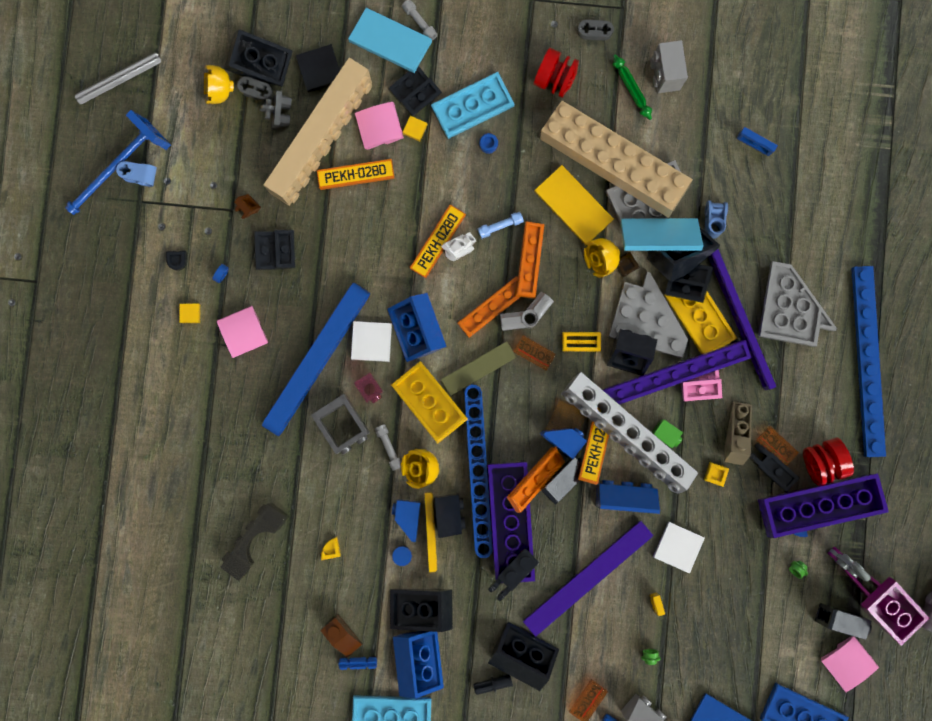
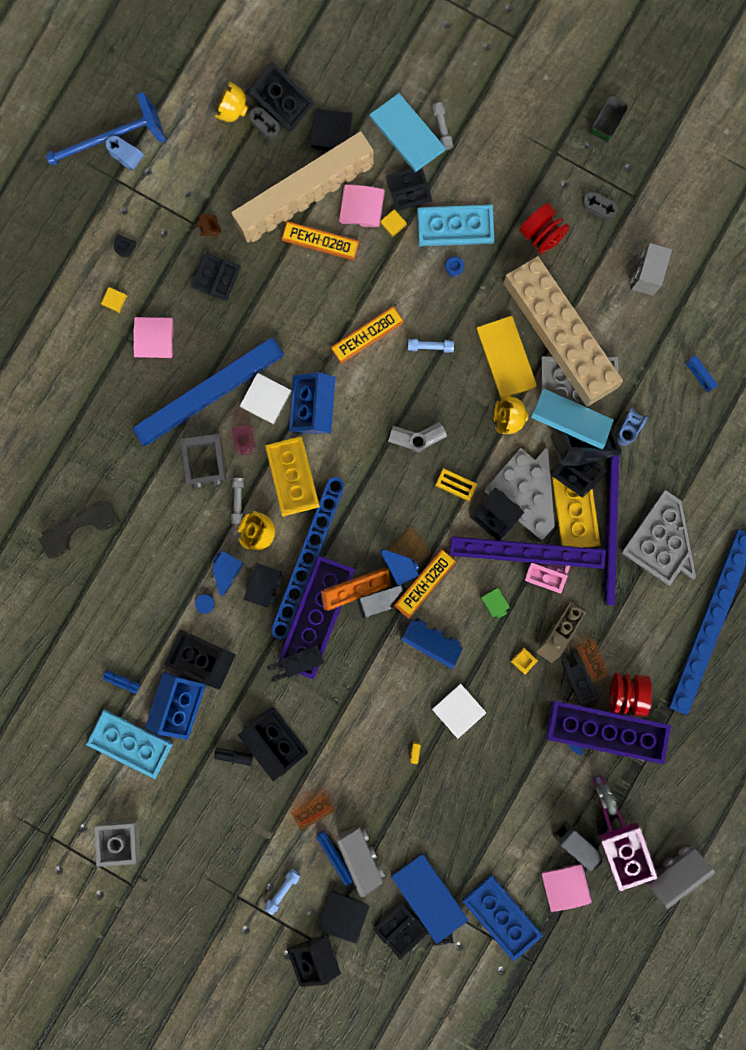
camera: 30 degrees right, 0 degrees up
light grey axle [75,52,162,104] -> none
blue tile [212,264,229,283] -> none
dark grey hips [260,91,292,130] -> none
reddish brown slope [320,614,363,657] -> none
yellow tile [321,537,341,560] -> none
yellow tile [425,492,437,572] -> none
white hips [441,232,476,261] -> none
olive tile [441,341,517,396] -> none
orange tile [457,276,521,338] -> none
clear orange tile [514,336,556,371] -> none
orange tile [516,221,544,299] -> none
dark purple tile [523,521,653,637] -> none
light grey brick [561,372,698,494] -> none
green wheel [612,54,652,120] -> none
dark brown tile [617,252,640,278] -> none
bright green plate [641,649,661,665] -> none
bright green plate [789,561,808,579] -> none

